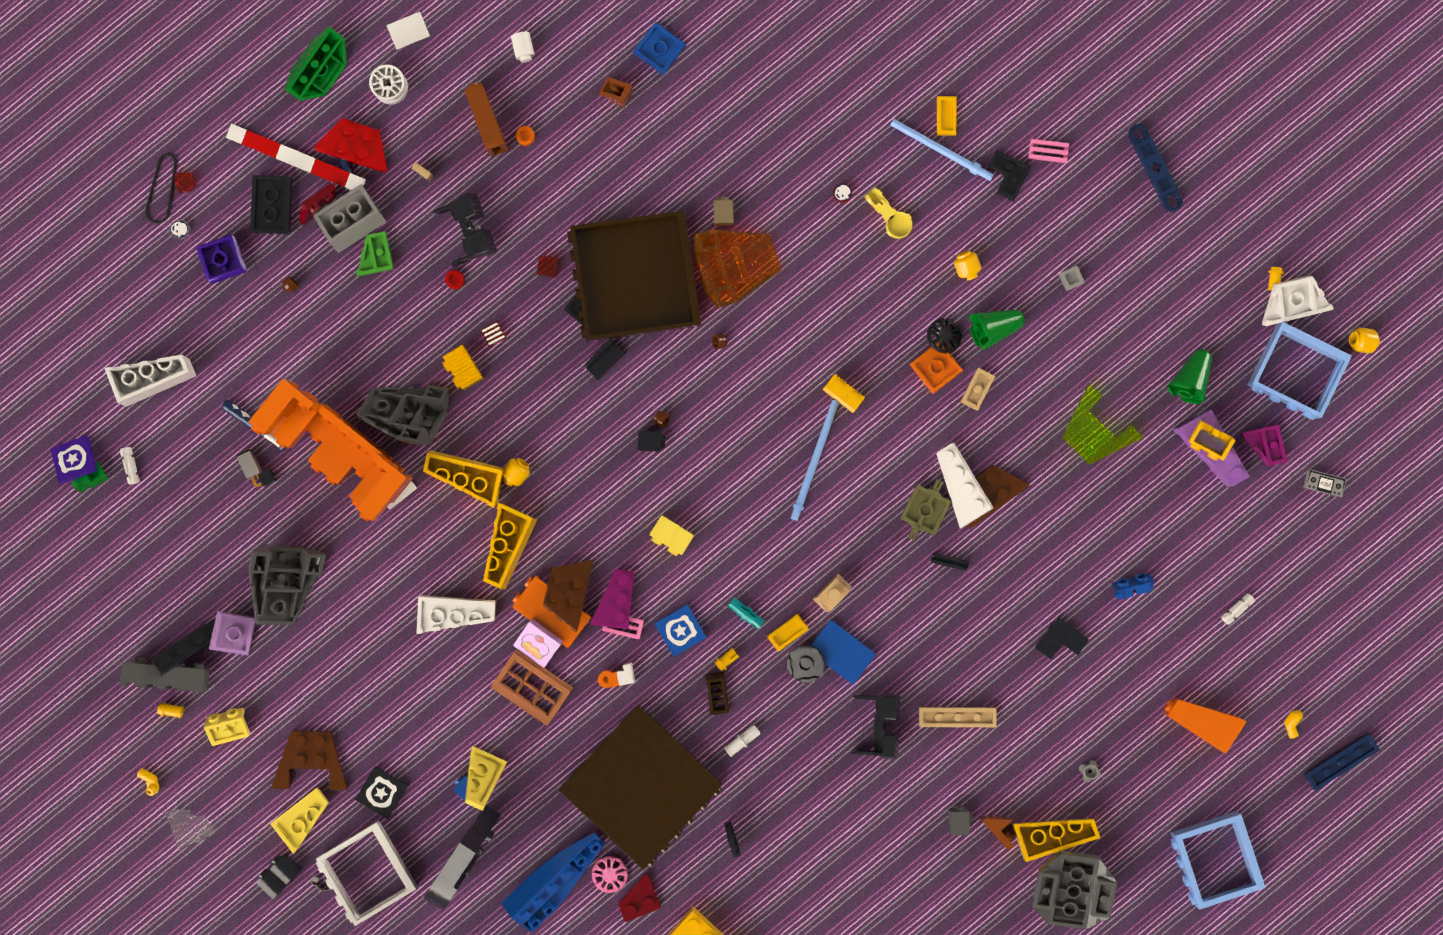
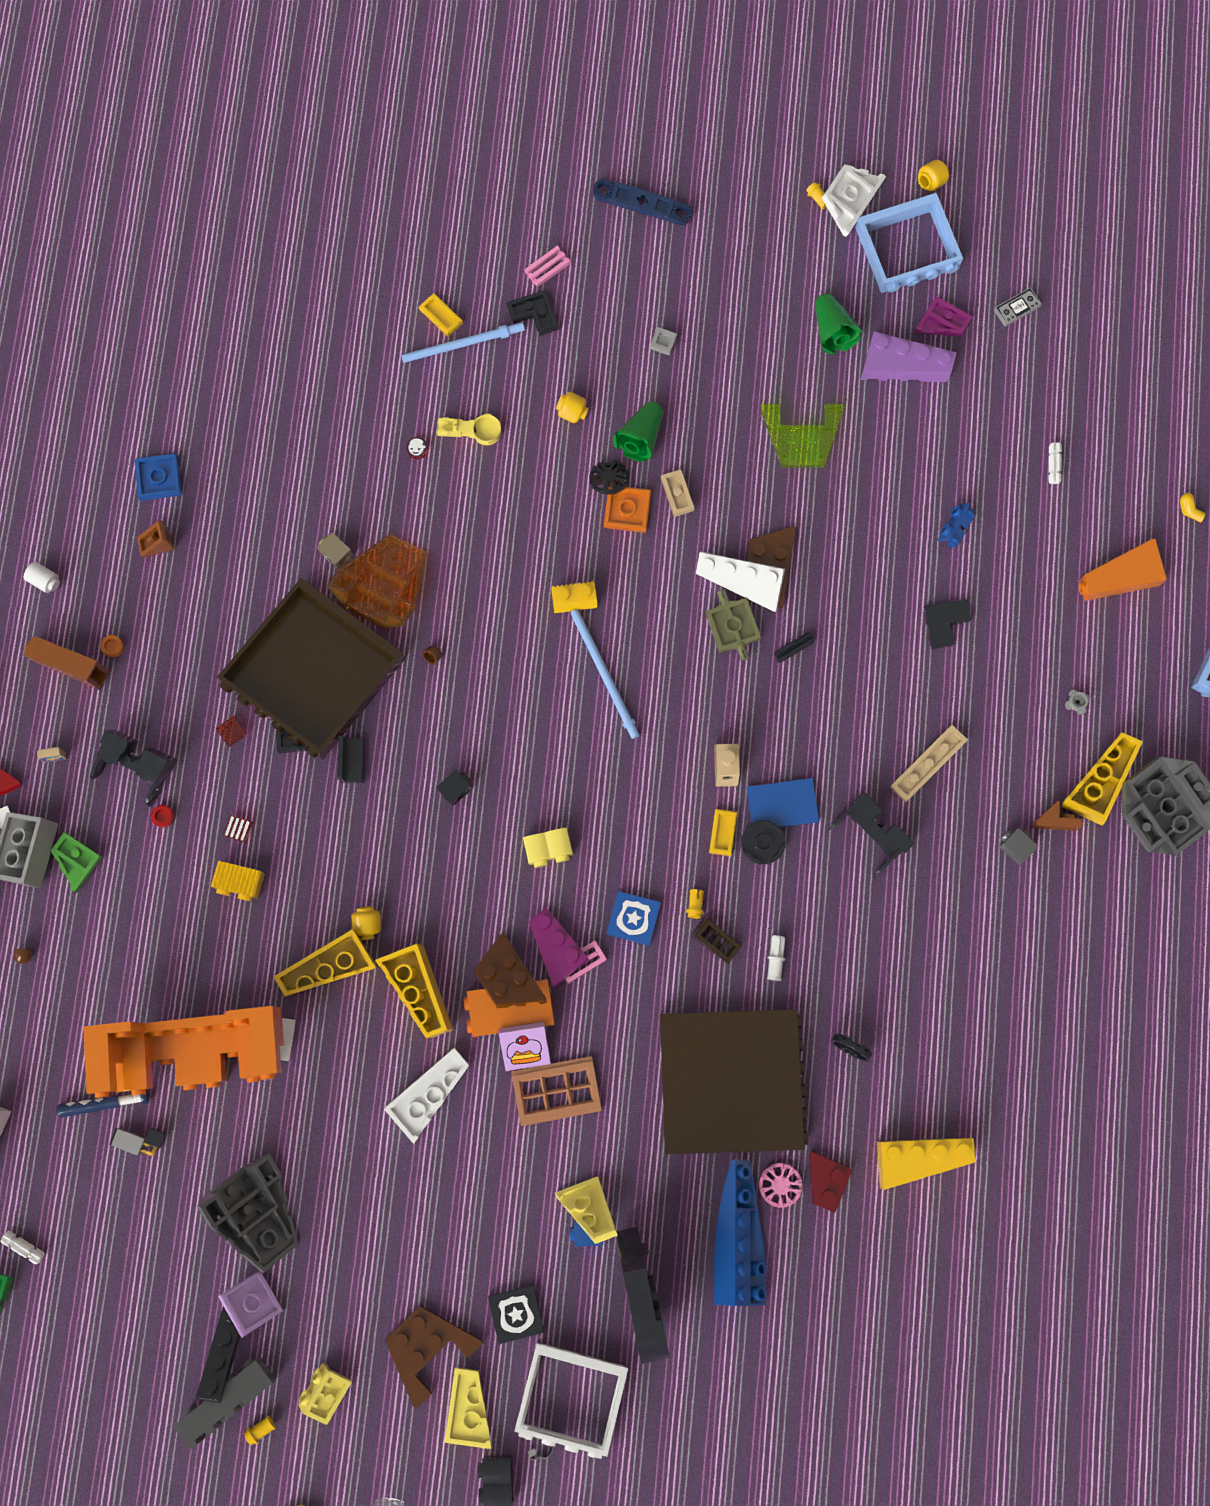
camera: 40 degrees left, 10 degrees down
dark grey wedge [356,385,450,445] -> none
leg [598,662,635,688] -> none
reddish brown plate [653,410,670,428] -> none
teal pin [727,597,765,630] -> none
yellow window [1188,419,1236,461] -> none

